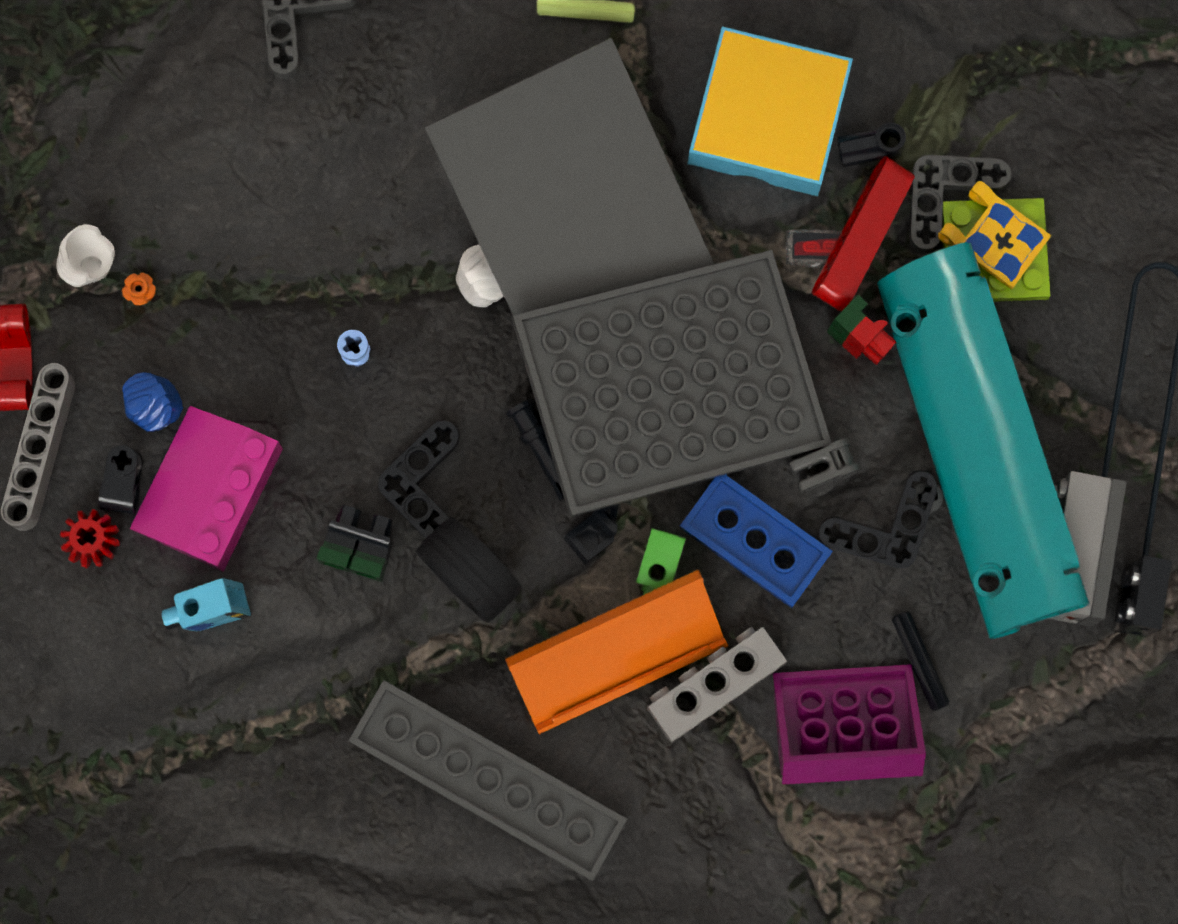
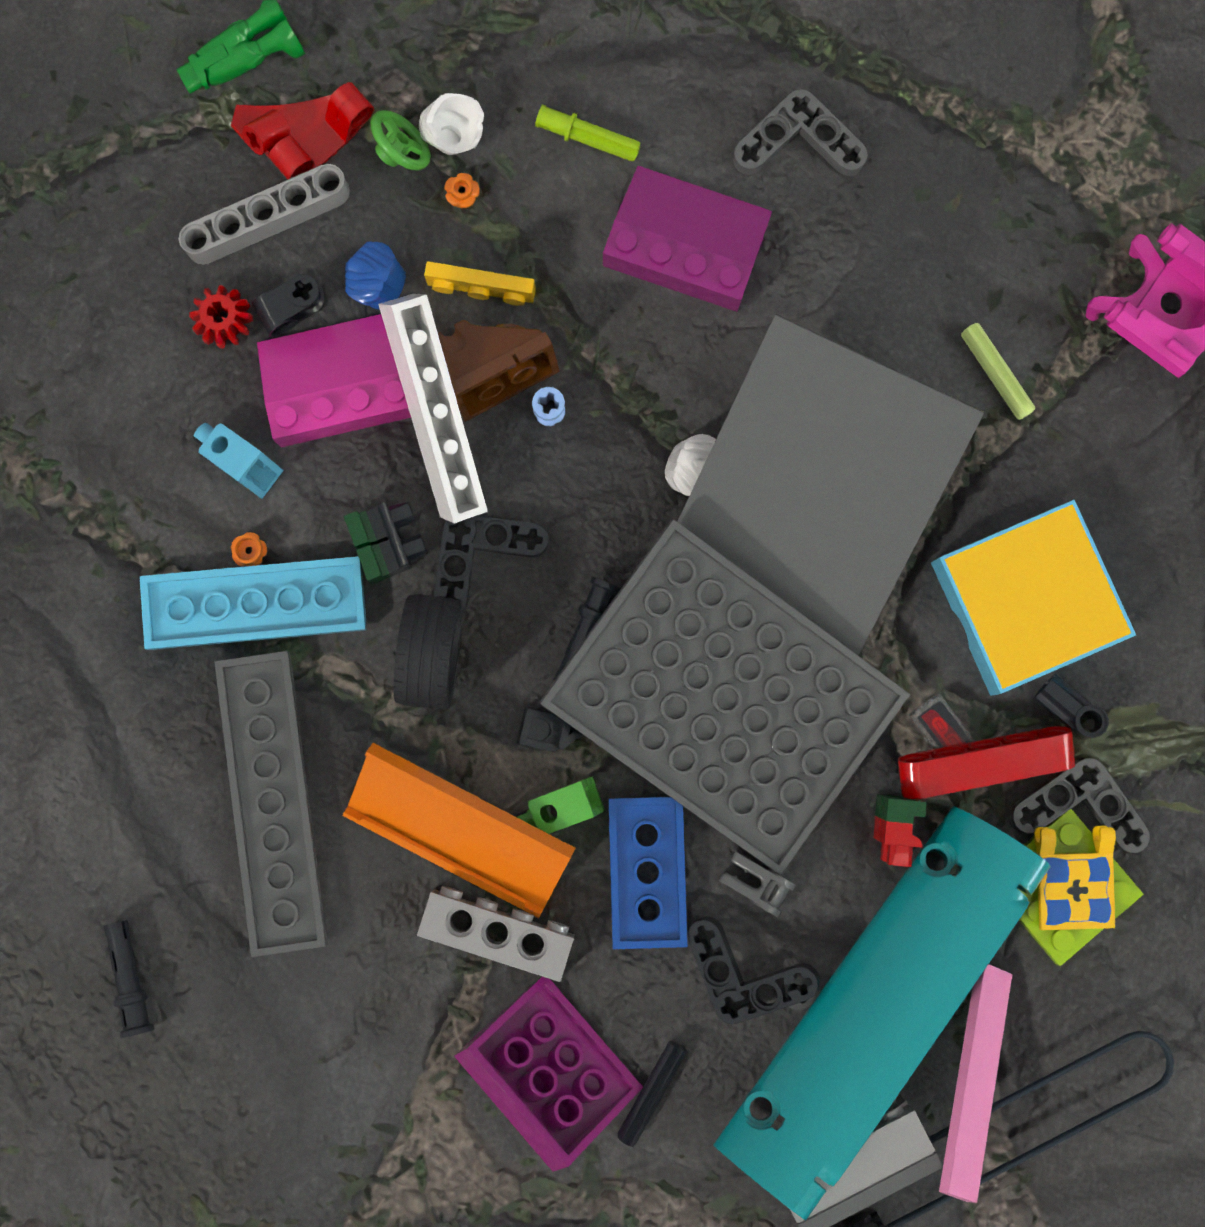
camera: 50 degrees right, 5 degrees up
none -> medium azure plate [140,556,367,650]
none -> orange plate [231,532,267,567]
none -> bright green piece [370,110,431,171]
none -> white brick [378,294,488,523]
none -> yellow plate [424,261,536,306]
none -> reddish brown piece [438,320,560,422]
none -> lime axle [535,104,640,161]
none -> magenta slope [603,166,773,312]
none -> bright pink tile [939,964,1012,1203]

